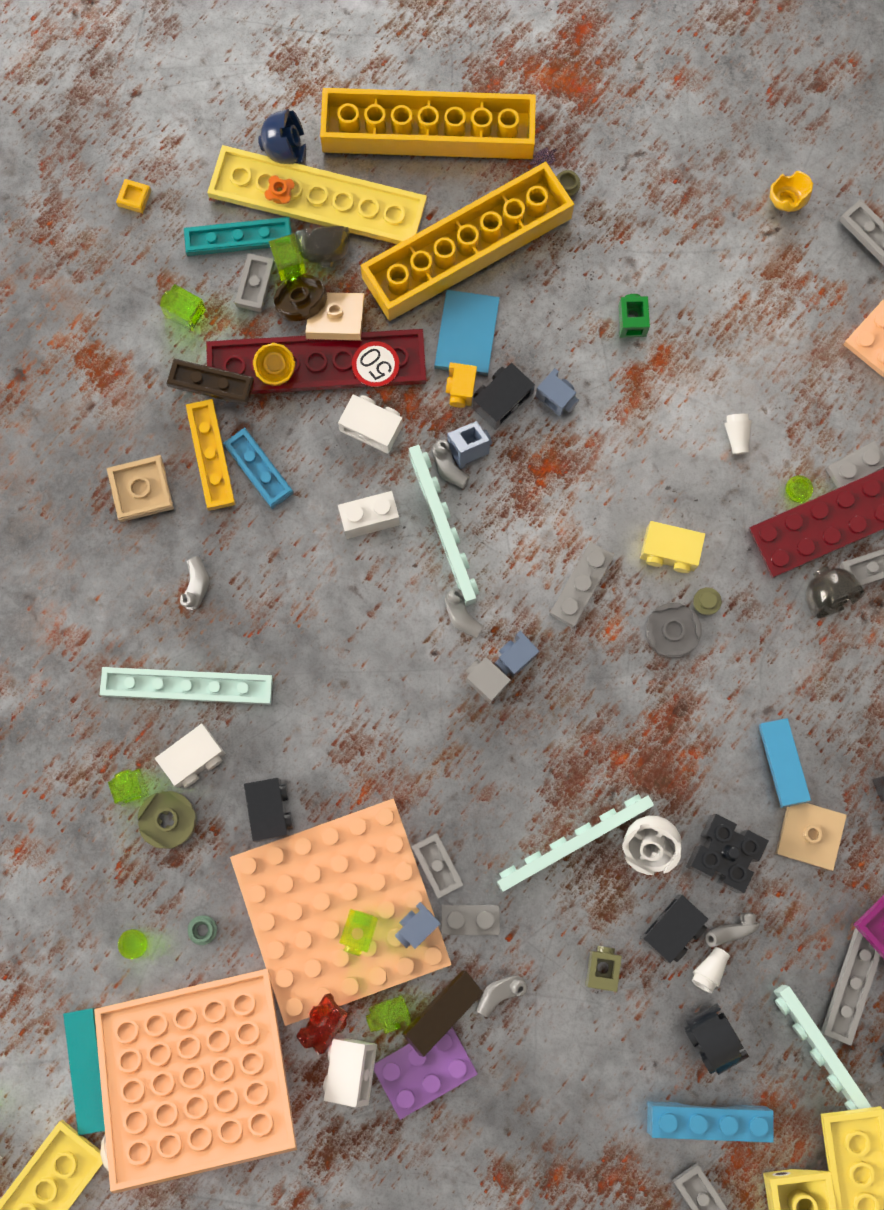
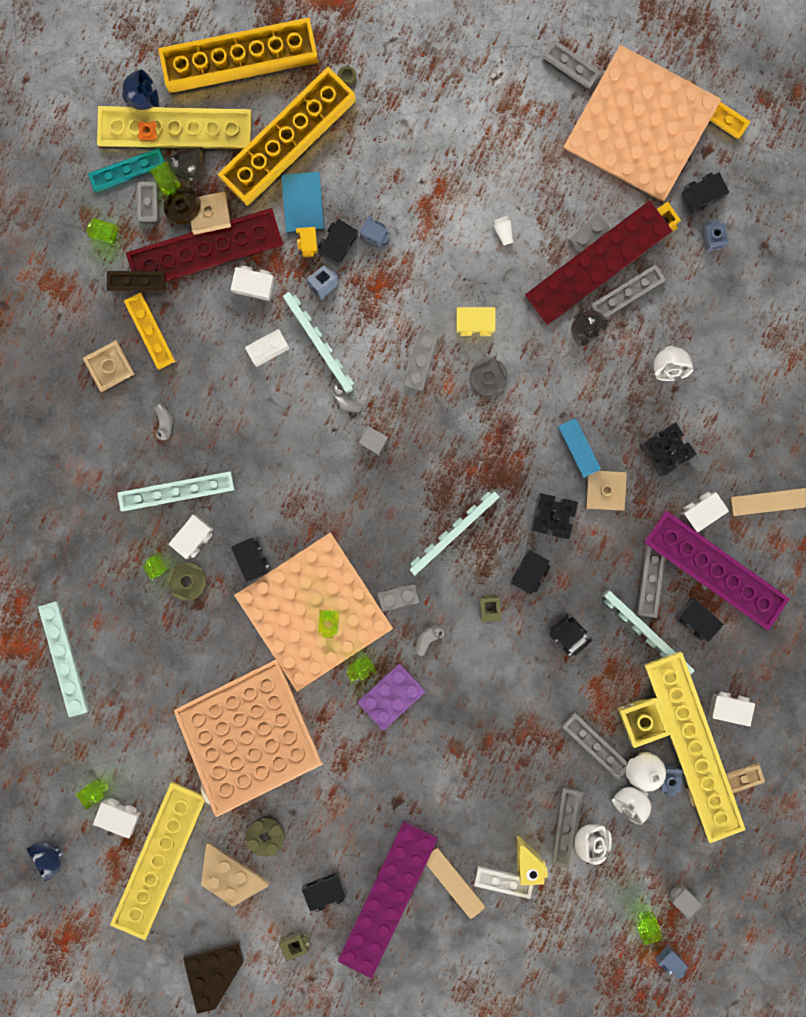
camera: 15 degrees left, 10 degrees up
teal tile [63,1008,105,1135] -> none
yellow tile [116,179,151,214] -> none
clear neon green plate [118,929,148,959] -> none
sand green plate [188,915,217,945] -> none
dark azure tile [223,428,294,509] -> none
yellow hair [253,343,295,386] -> none
clear red hips [296,993,348,1055] -> none
white brick [323,1038,377,1107] -> none
sticker [352,341,399,387] -> none
sand blue brick [395,902,441,949] -> none
dark brown tile [402,970,484,1057] -> none
light grey plate [411,833,463,899] -> none
light grey arm [432,440,470,489] -> none
sand blue brick [494,630,539,677] -> none
plate [530,147,557,167] -> none
green brick [618,294,650,338] -> none
white cylinder [622,815,682,875] -> none
dark azure arch [647,1101,774,1143] -> none
white cone [692,947,730,993] -> none
olive plate [693,587,722,615] -> none
light grey arm [705,913,759,947] -> none
yellow hair [769,171,813,212] -> none
clear neon green plate [785,475,813,503] -> none

